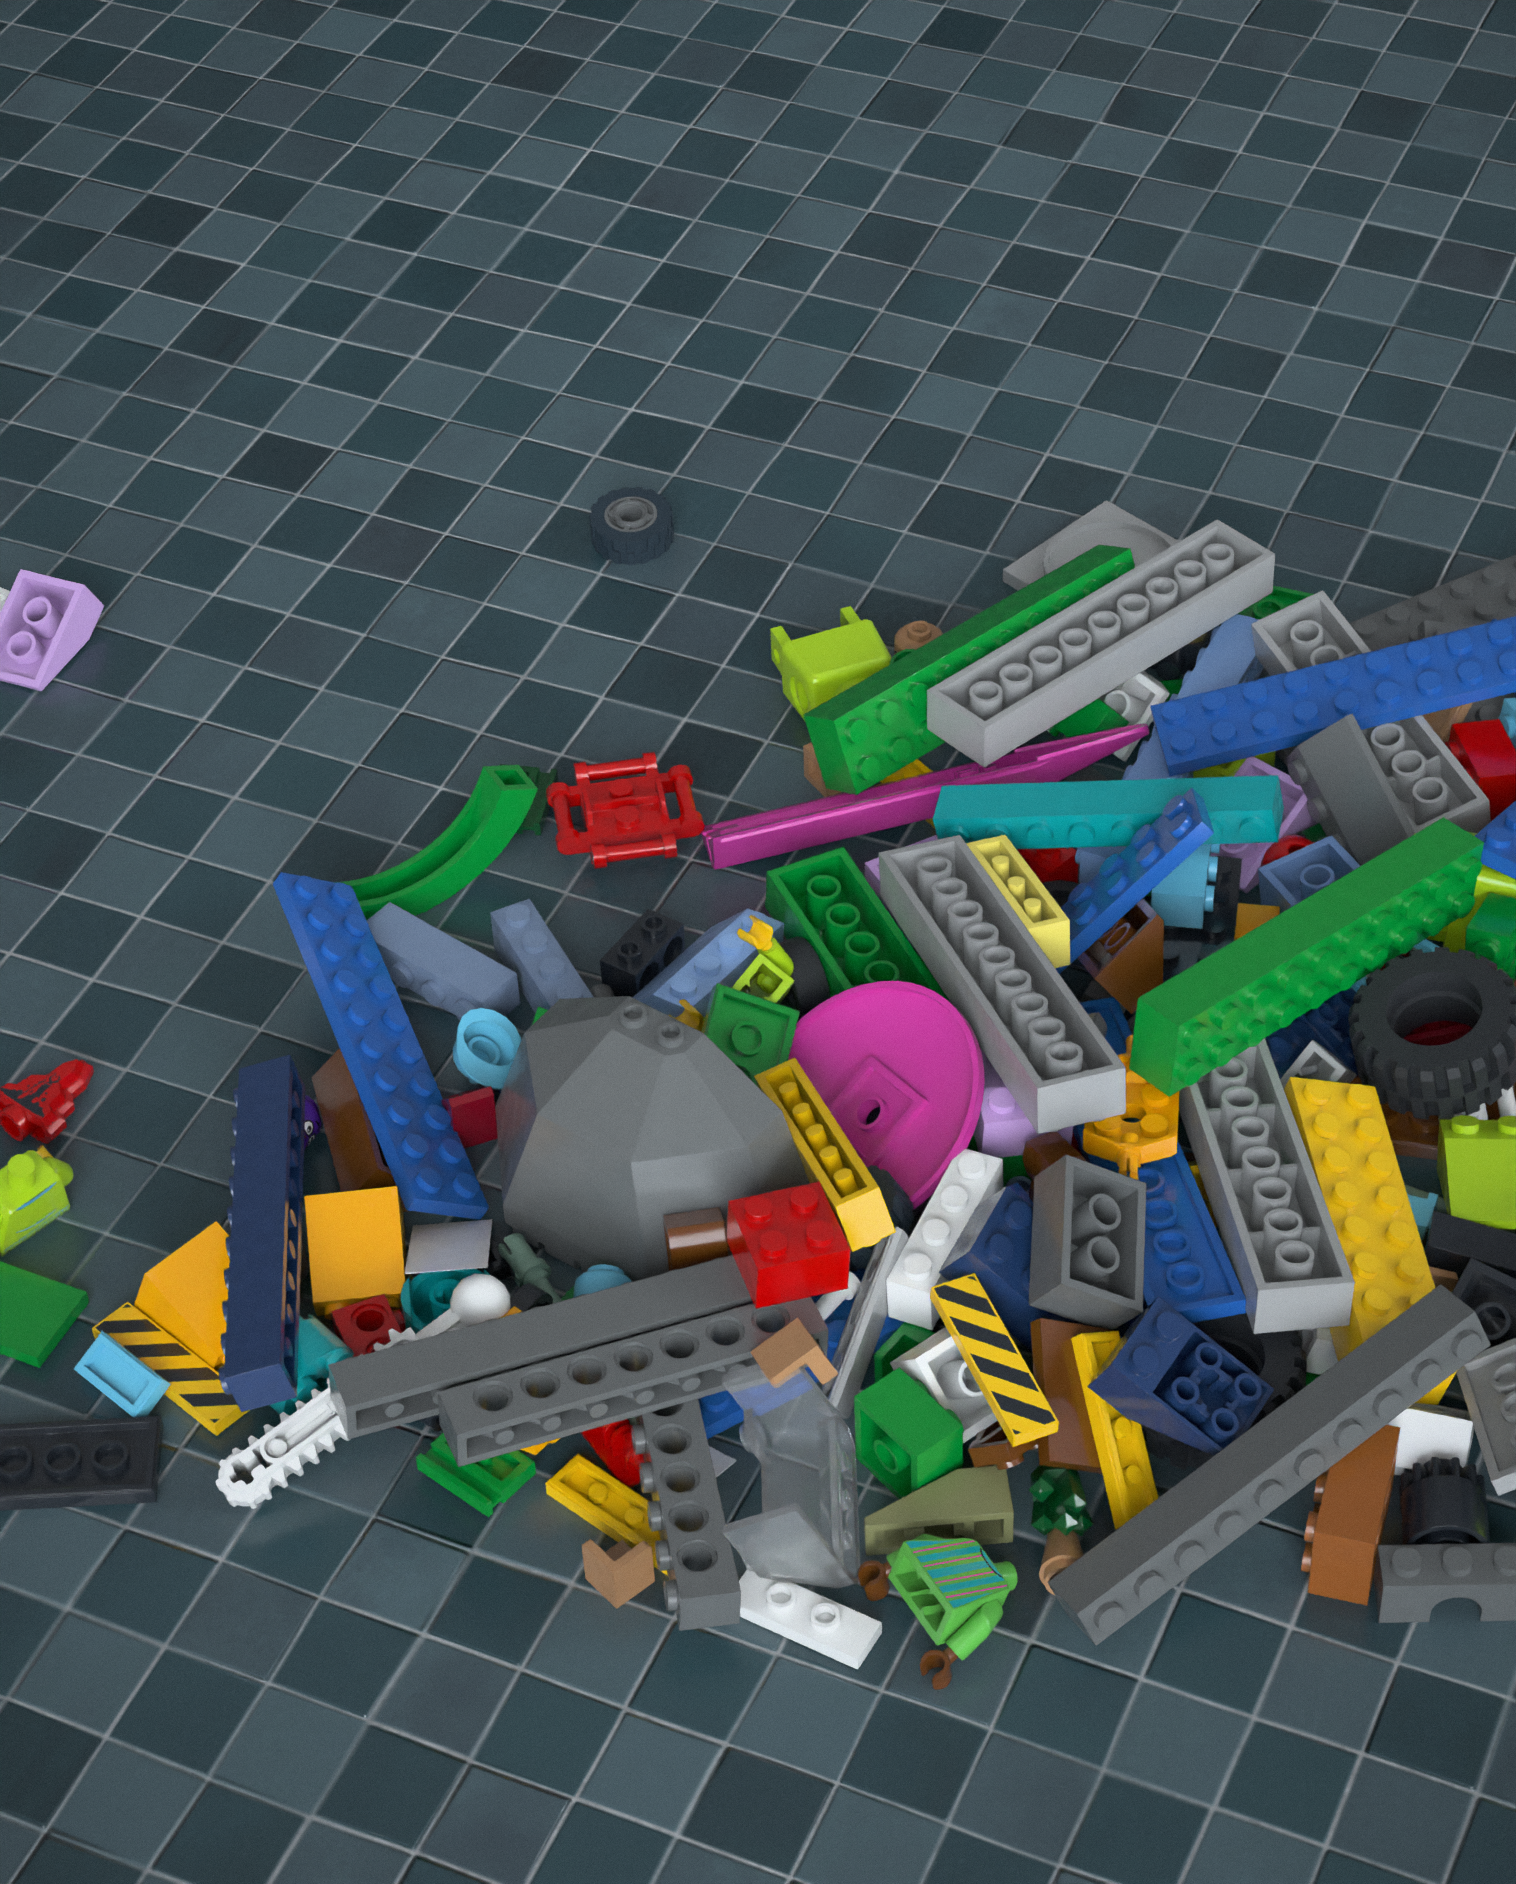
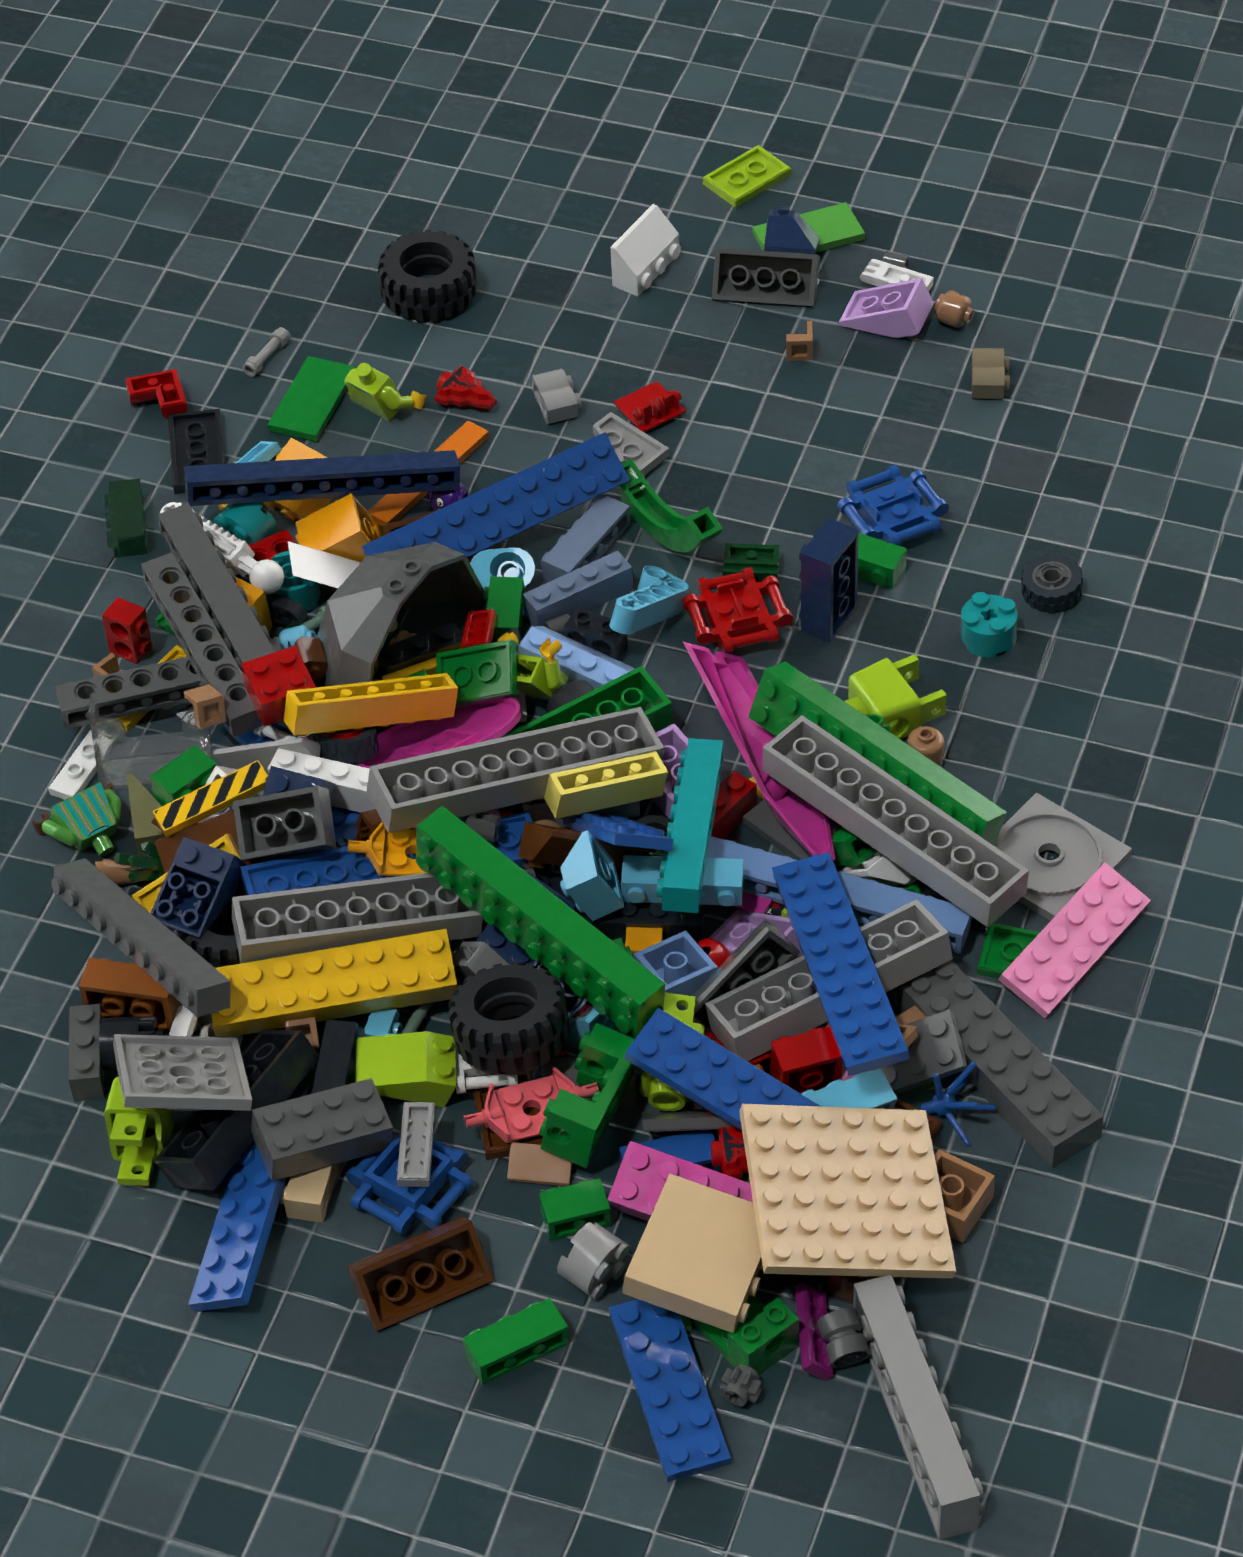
camera: 85 degrees right, 5 degrees up
none -> red brick [102,597,152,664]
none -> clear green brick [104,478,148,558]
none -> orange tile [367,421,489,526]
none -> light grey brick [532,369,581,424]
none -> medium azure slope [560,830,624,921]
none -> light grey wing [593,412,670,476]
none -> medium azure beam [610,566,689,634]
none -> red hinge [613,381,686,433]
none -> medium nougat panel [786,321,813,361]
none -> dark blue brick [799,518,859,643]
none -> blue brick [837,465,949,546]
none -> green brick [858,533,907,589]
none -> medium nougat head [934,290,974,329]
none -> teal brick [961,592,1017,658]
none -> dark tan brick [972,348,1010,399]
none -> bright pink plate [998,862,1151,1019]

